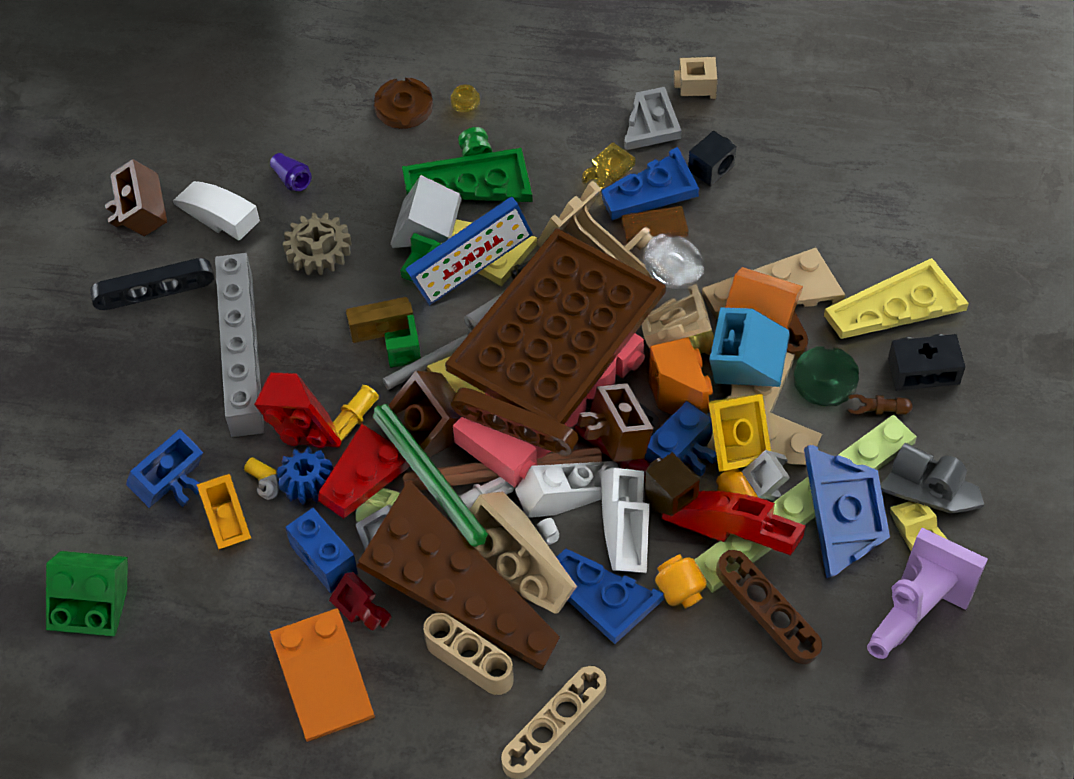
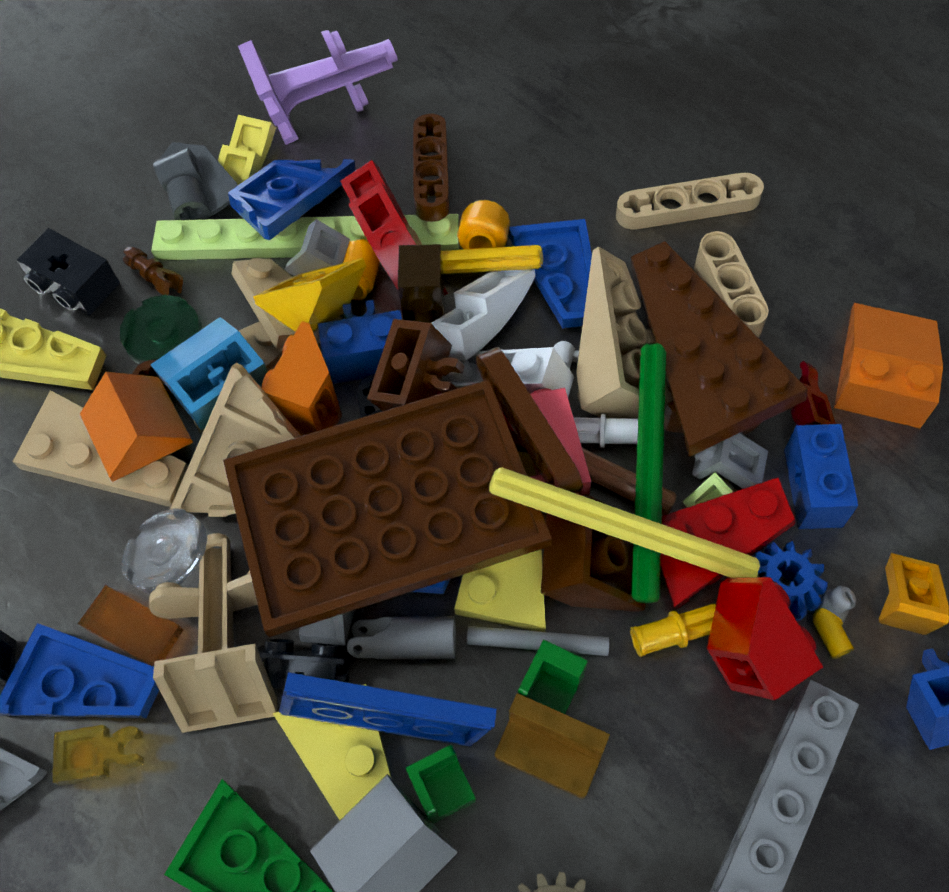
camera: 140 degrees left, 5 degrees up
none -> yellow axle [442,245,543,274]
none -> light yellow axle [489,467,760,578]

